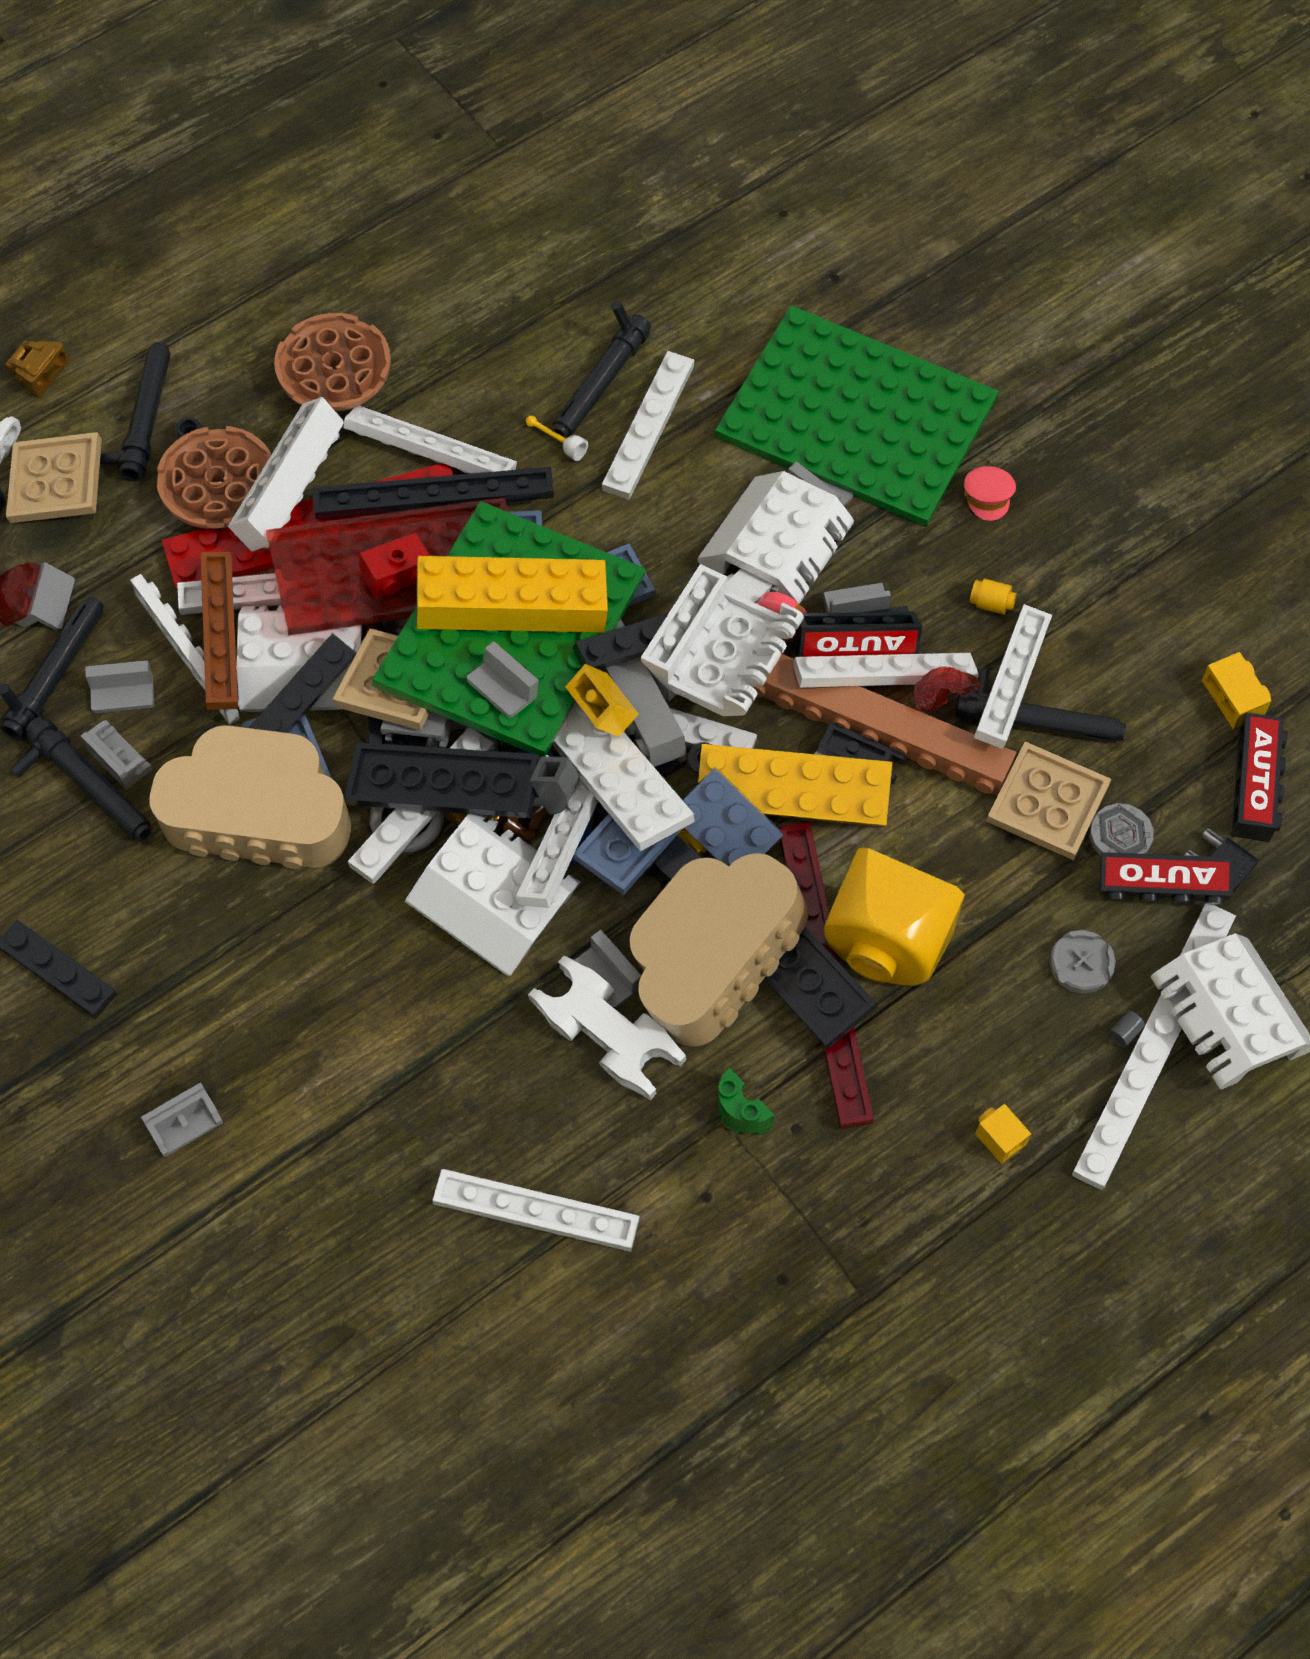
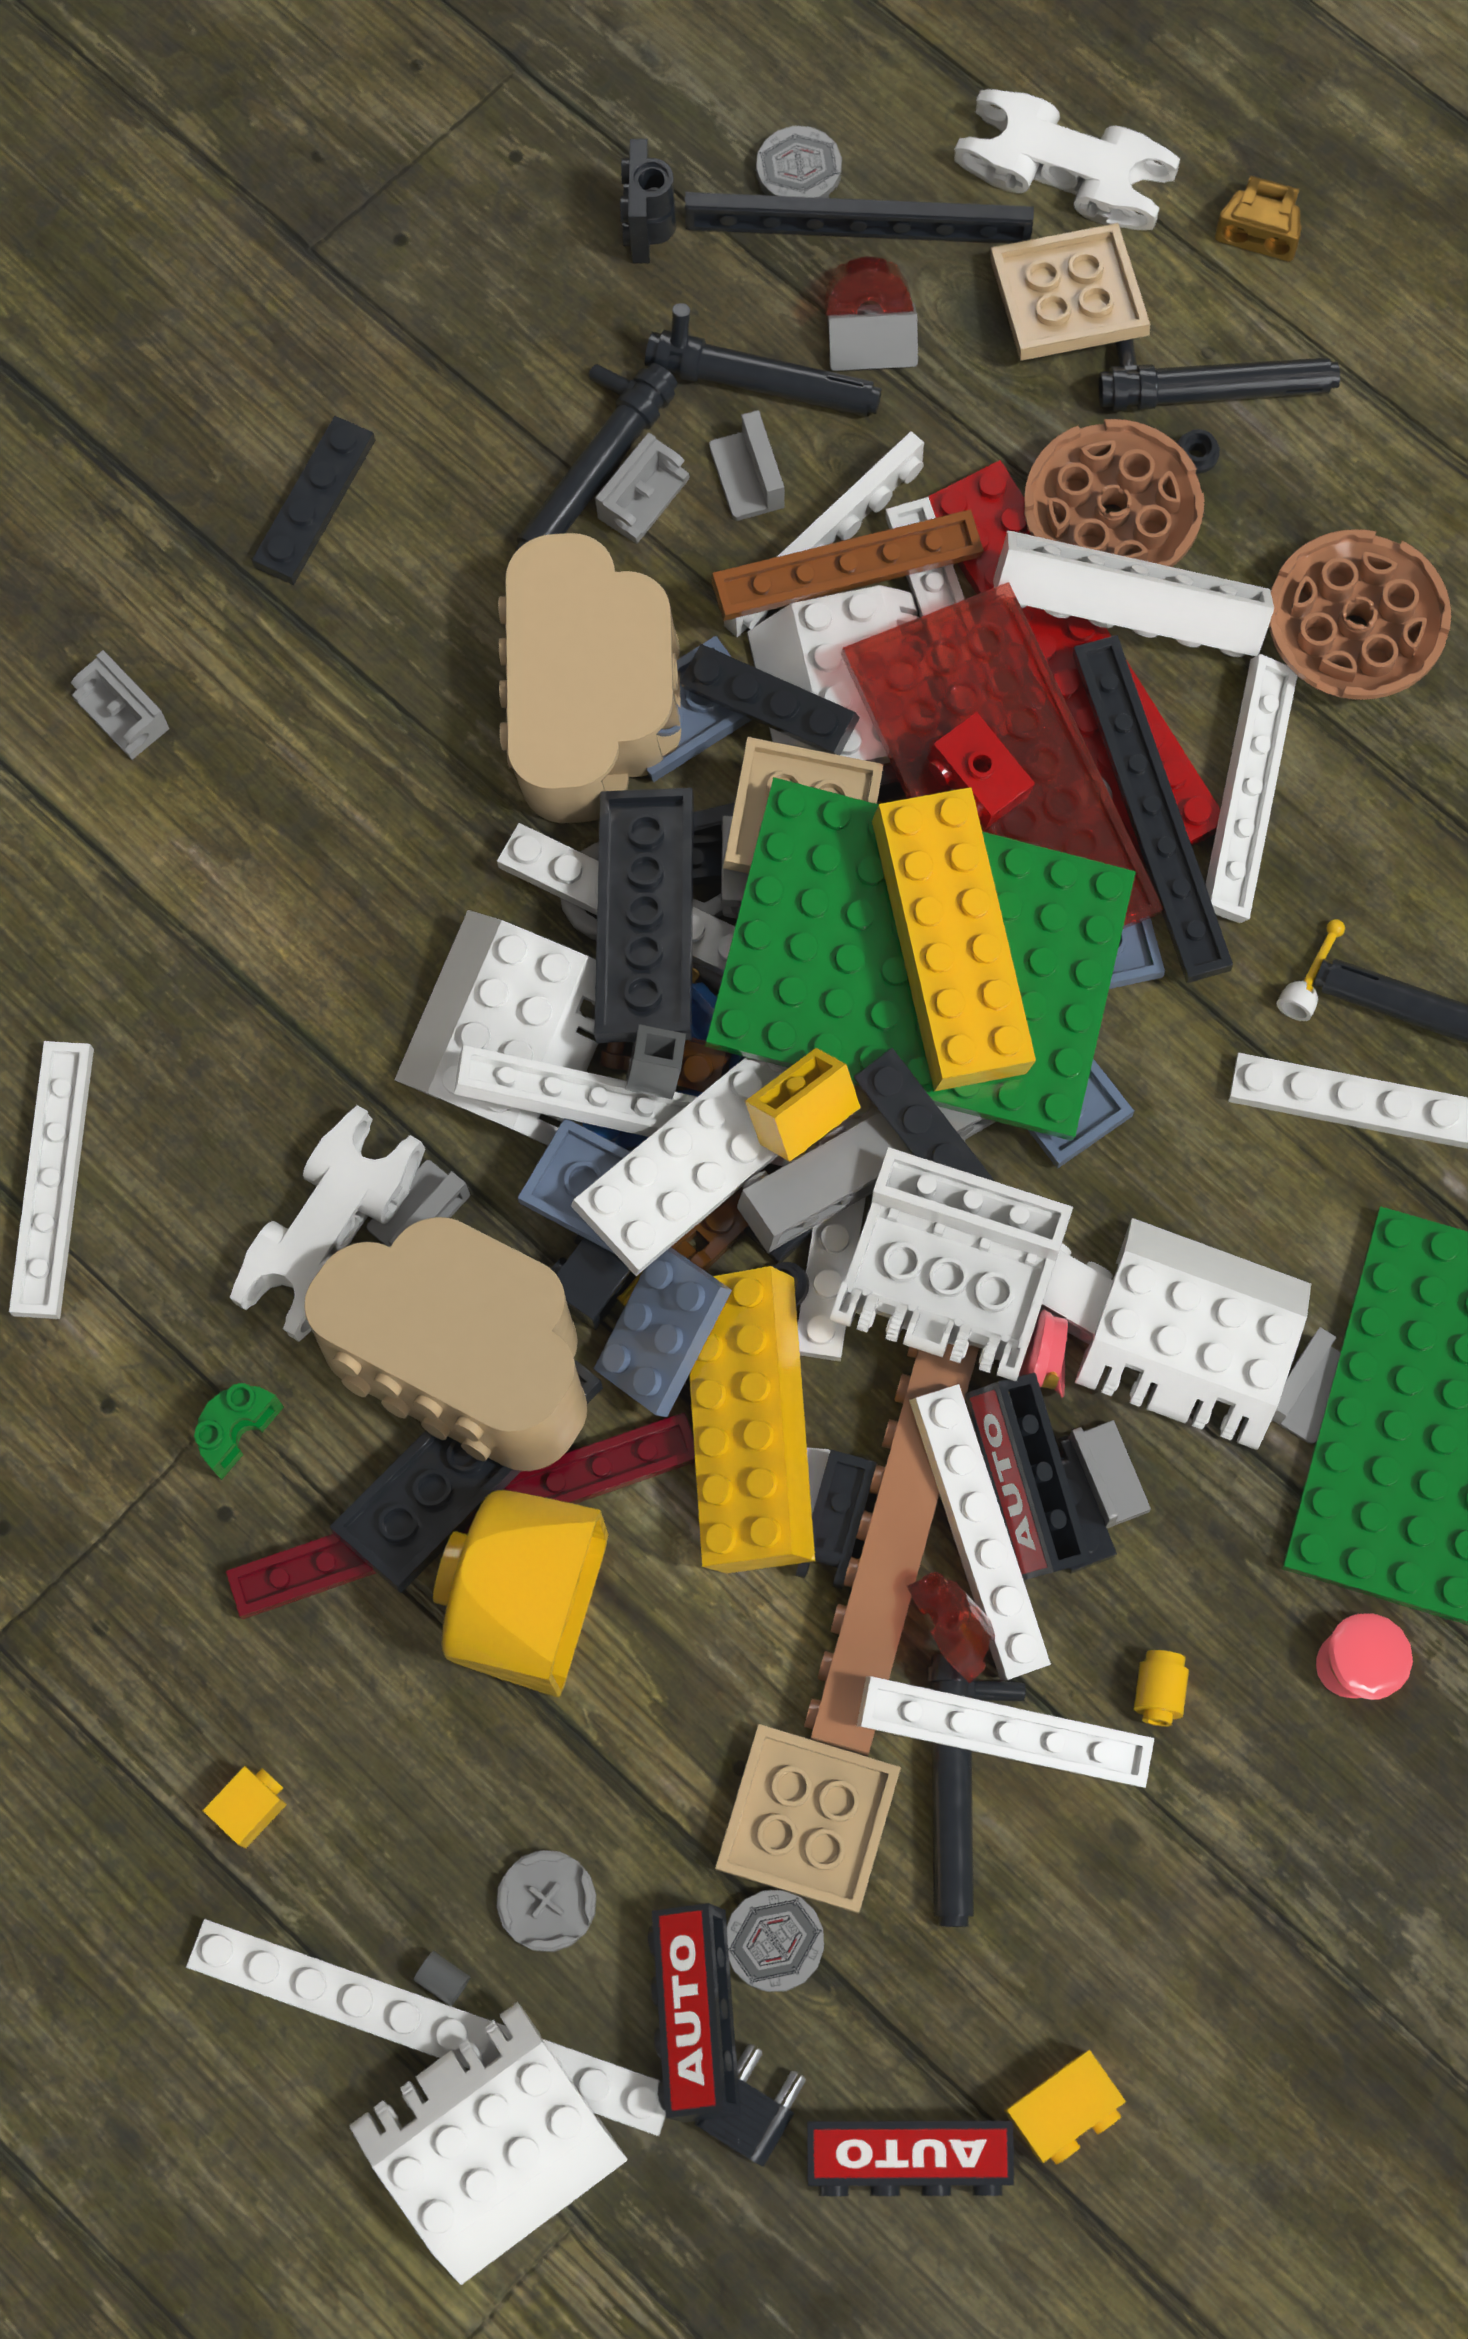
camera: 85 degrees right, 10 degrees up
light grey panel [467,642,539,718] -> none

